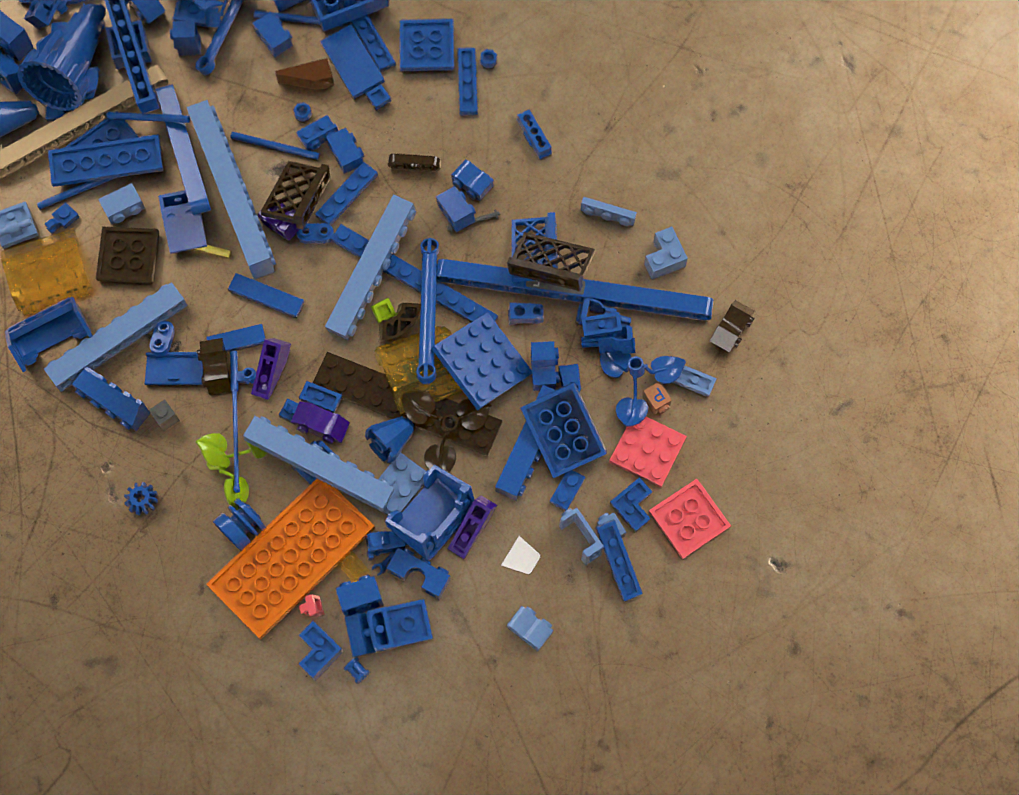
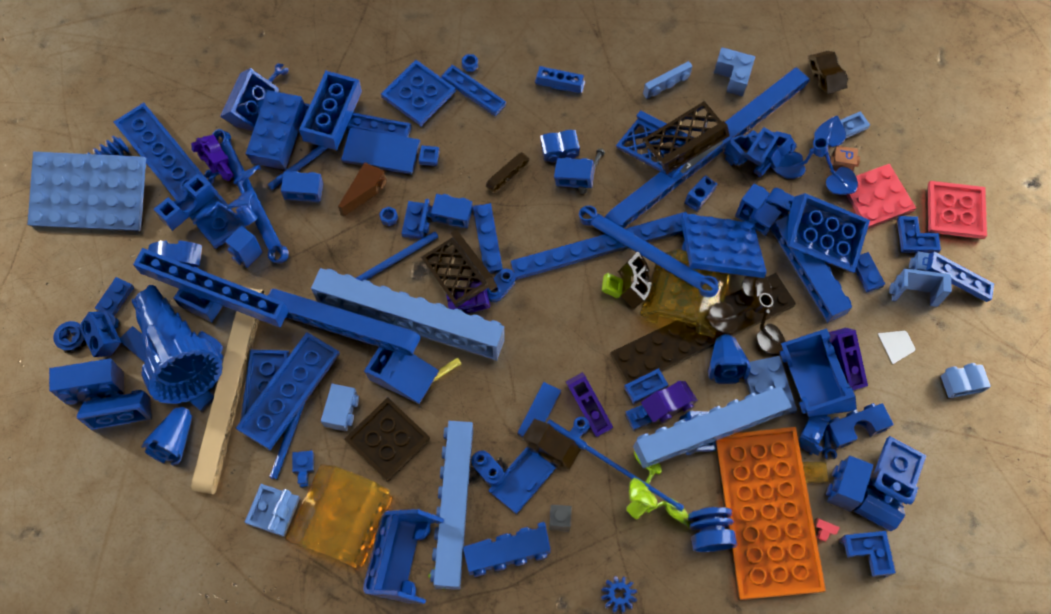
camera: 50 degrees left, 5 degrees down
blue piece [107,112,190,123] -> none
blue tile [228,273,304,318] -> none
medium blue brick [325,194,416,340] -> none
blue bush [344,657,370,684] -> none

